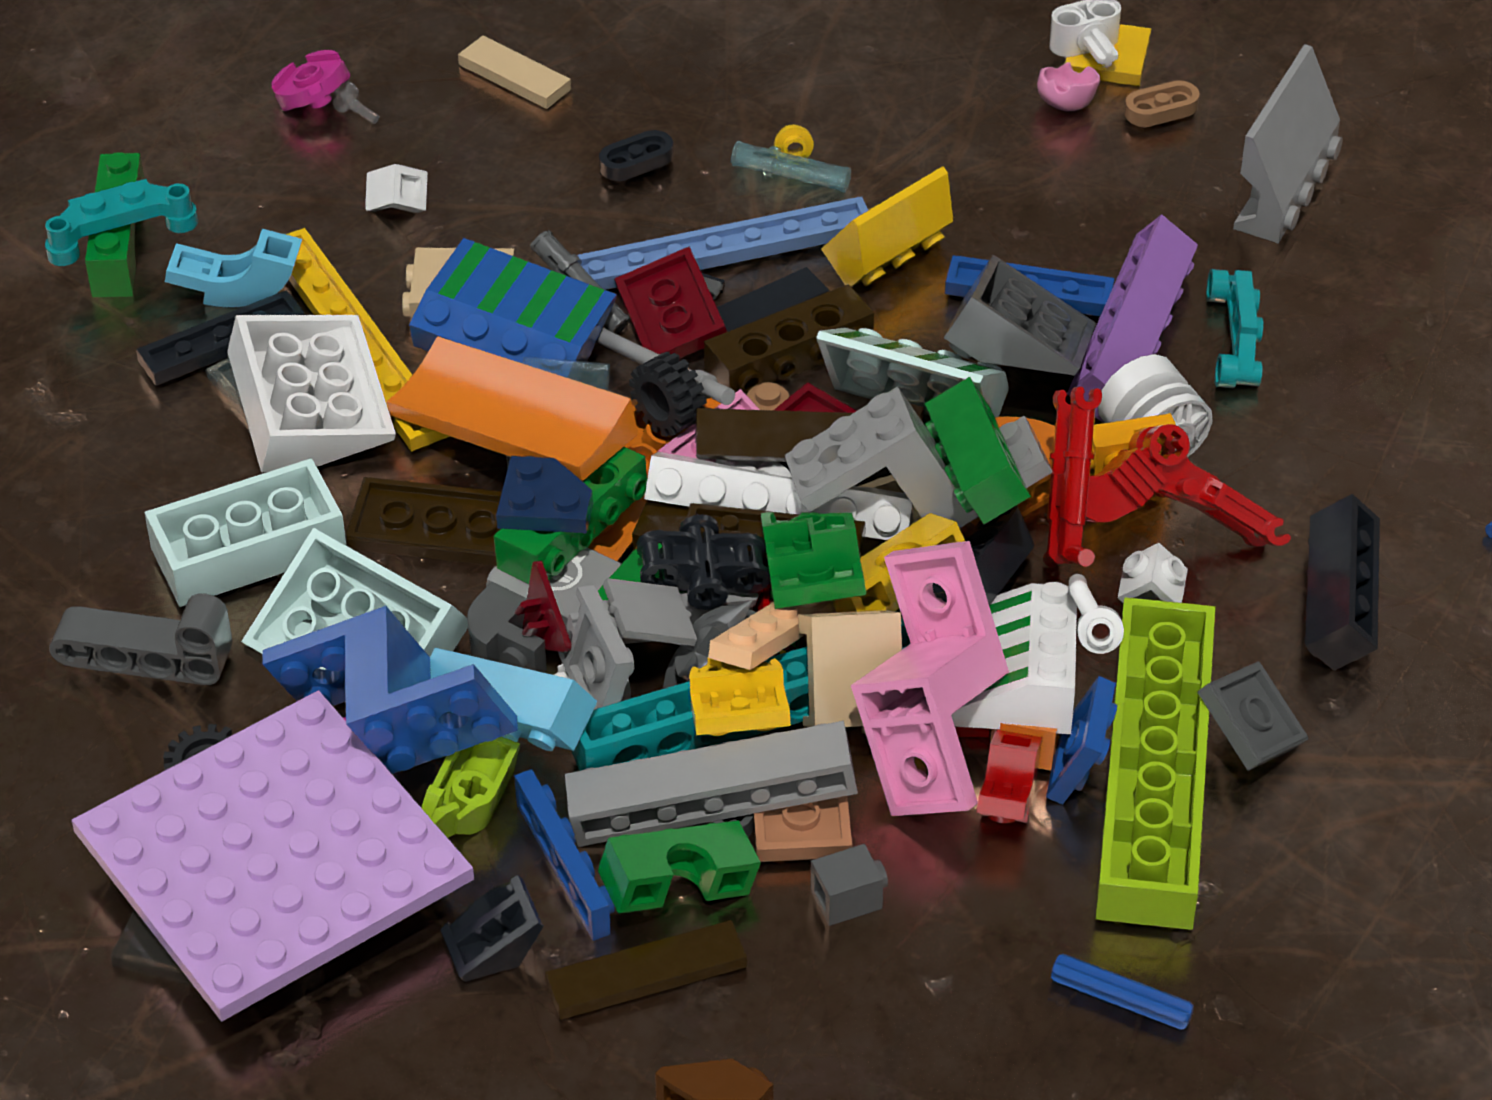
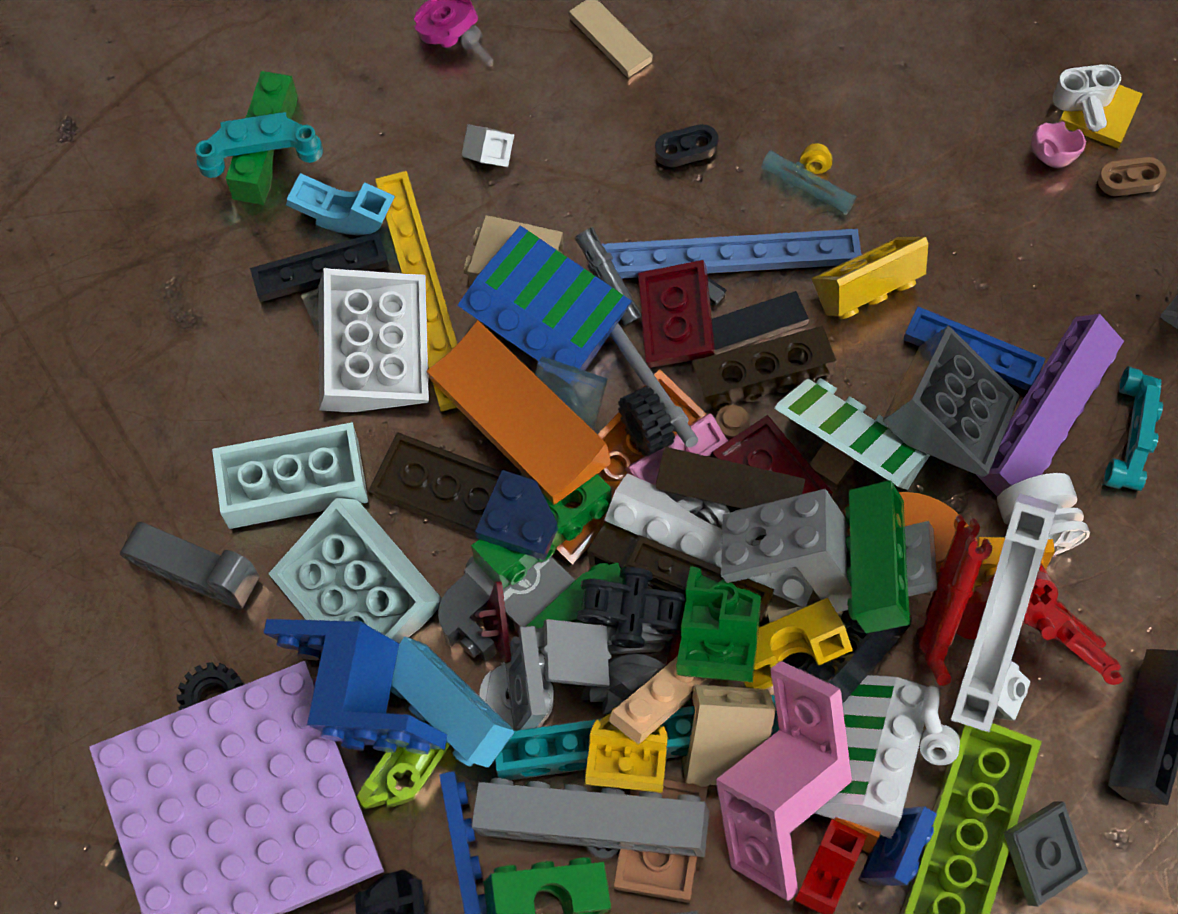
camera: 15 degrees right, 20 degrees up
none -> white arch [951,494,1058,732]

